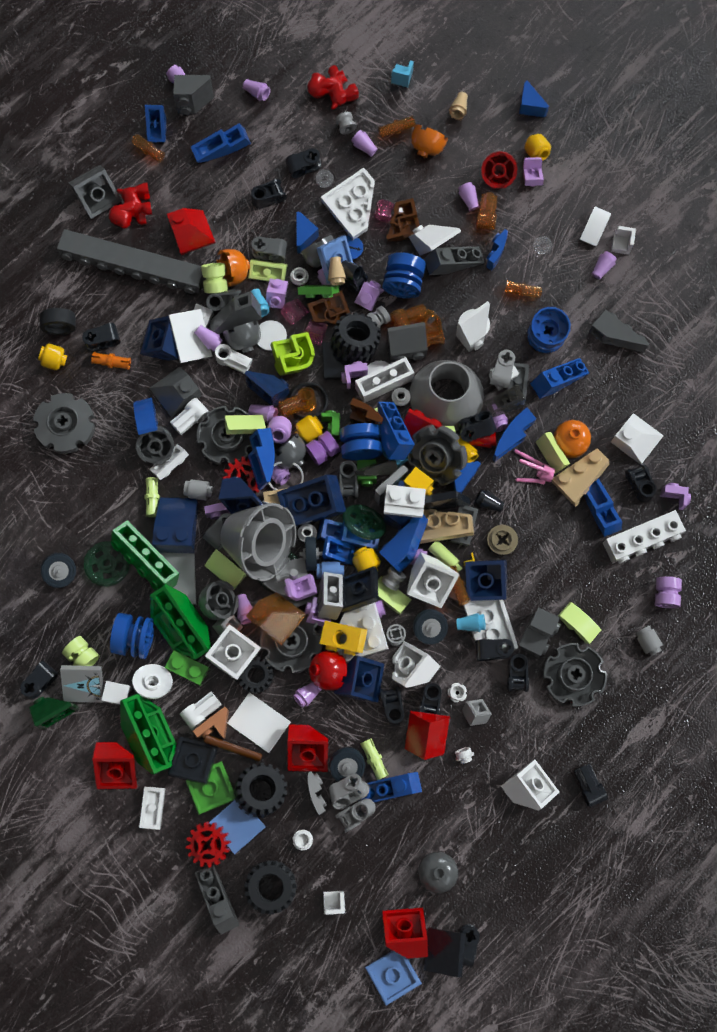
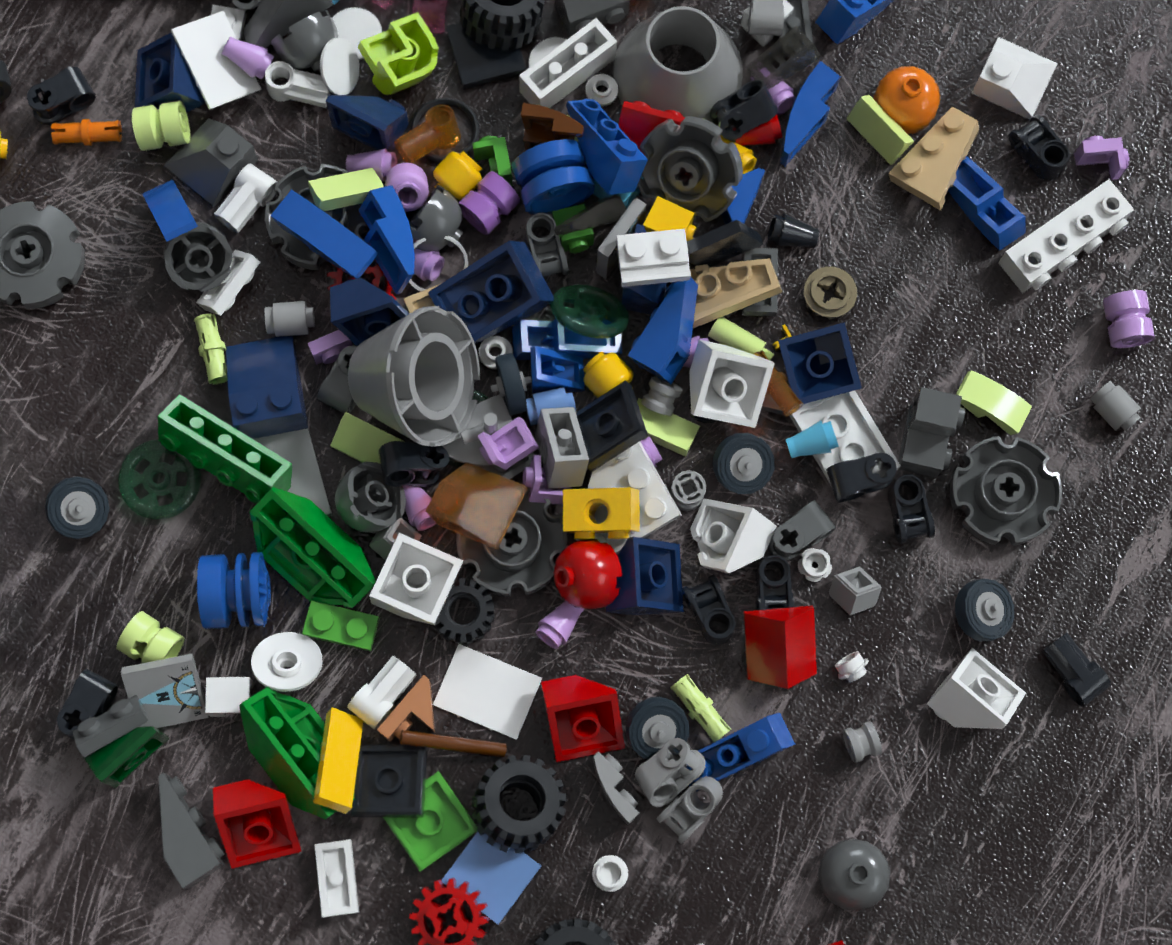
camera: 15 degrees left, 0 degrees up
lavender bracket [341,361,368,389] -> none
bright pink plant [514,449,555,485] -> none
none -> dark grey plate [73,695,148,758]
none -> yellowish green wheel [132,100,190,151]
none -> dark grey slope [159,773,225,889]
none -> blue slope [271,190,378,279]
none -> yellow tile [313,707,363,814]
none -> white piece [320,38,360,95]
none -> black piece [378,441,449,487]
none -> dark grey piece [769,500,836,561]
none -> light grey wheel [843,721,882,763]
none -> black wheel [955,578,1014,641]

